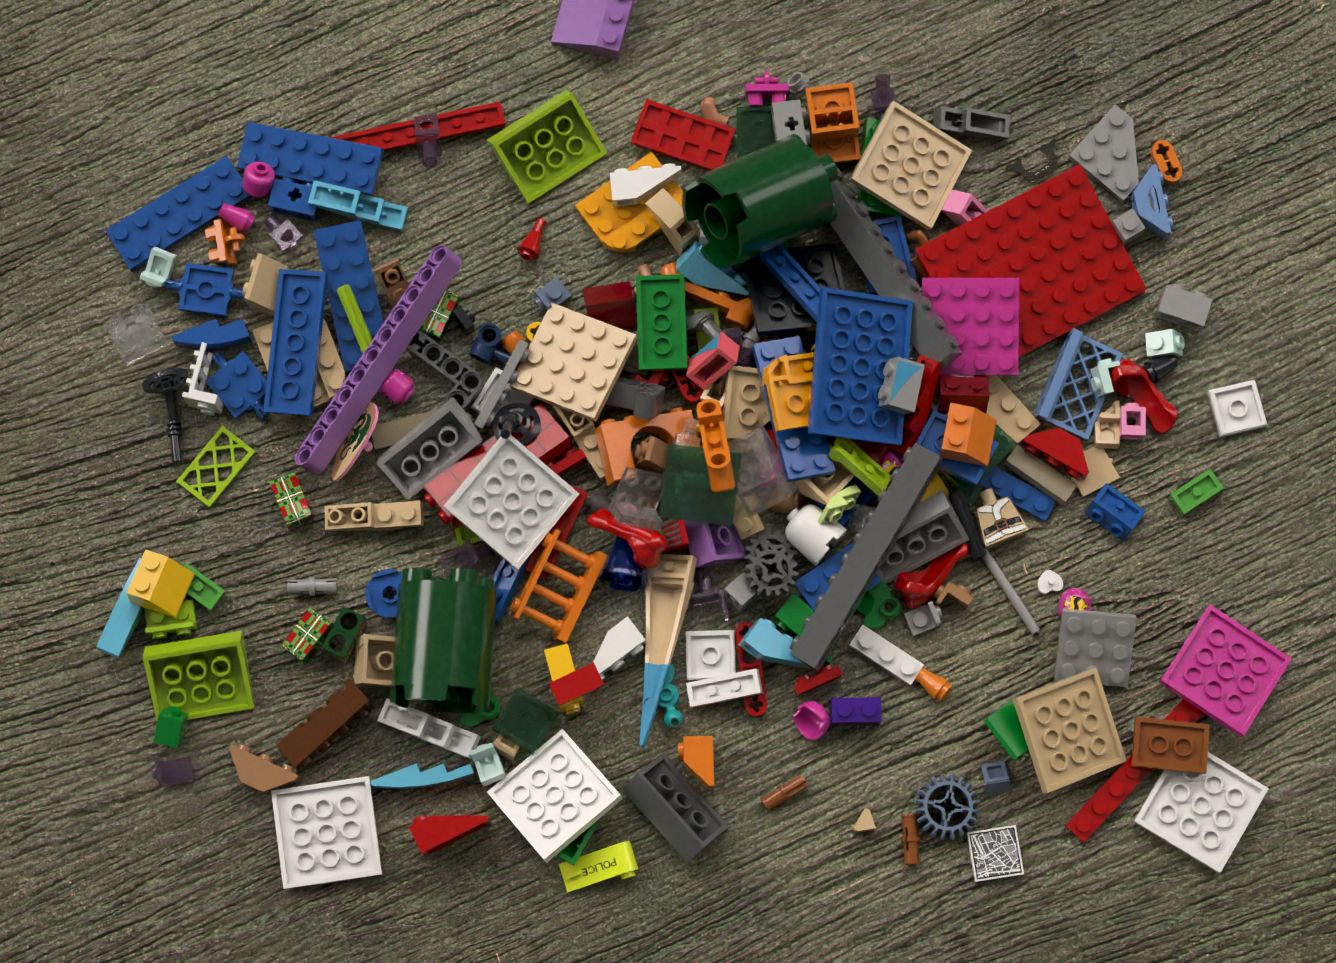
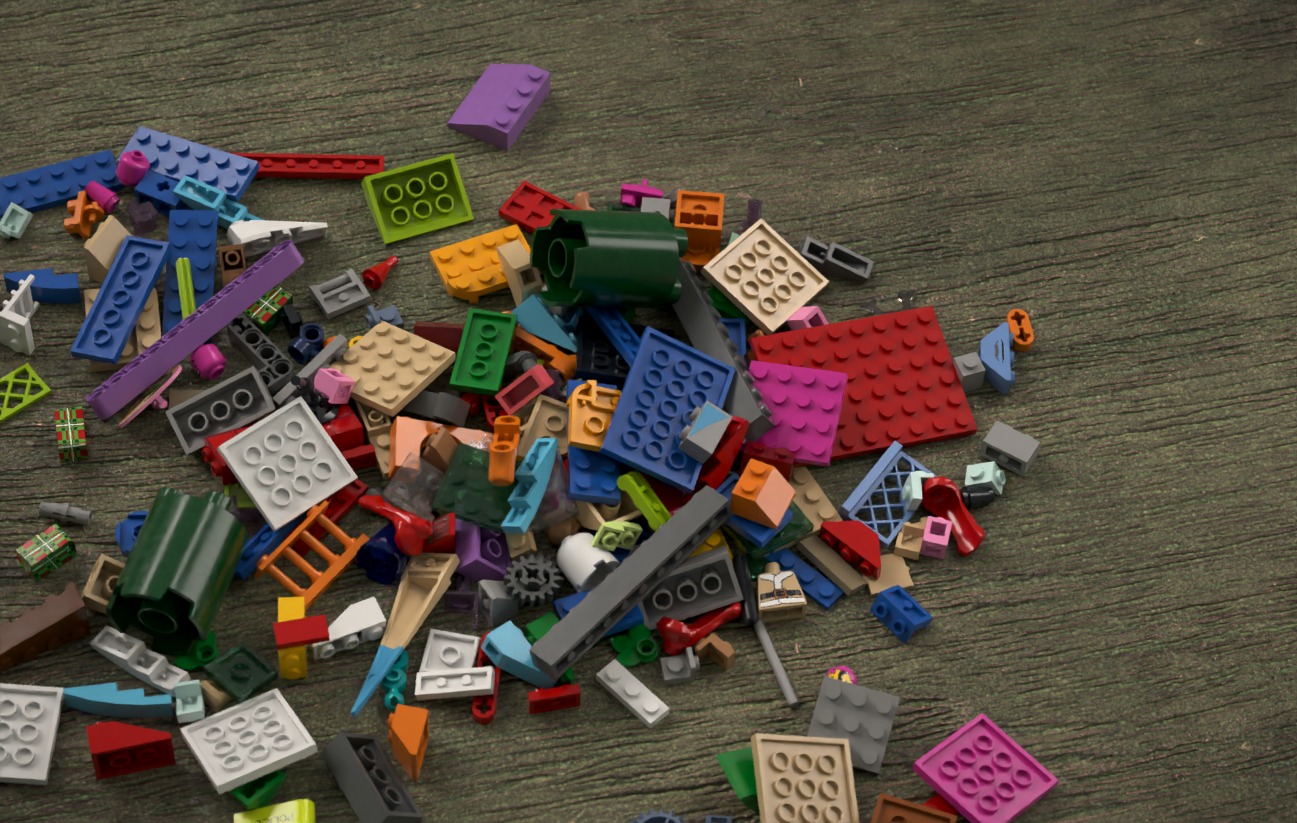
camera: 10 degrees right, 25 degrees down
blue plate [165,263,245,317] -> none
blue plate [206,351,269,420] -> none
dark green piece [322,606,368,664] -> none
tan slope [325,501,424,531] -> none
bracket [414,114,442,168] -> none
white slope [610,163,681,207] -> none
dark orange axle [760,775,808,812] -> none
dark pink hair [793,701,830,740] -> none
dark purple brick [830,697,882,726] -> none
orange cone [915,668,953,702] -> none
white piece [1037,570,1063,594] -> none
light grey plate [1068,105,1139,203] -> none
bright green plate [1169,469,1224,516] -> none
white tile [1207,380,1267,438] -> none
none -> white wedge [226,220,328,258]
none -> light grey plate [308,269,371,320]
none -> bright pink brick [314,369,356,404]
none -> medium azure slope [501,438,559,533]

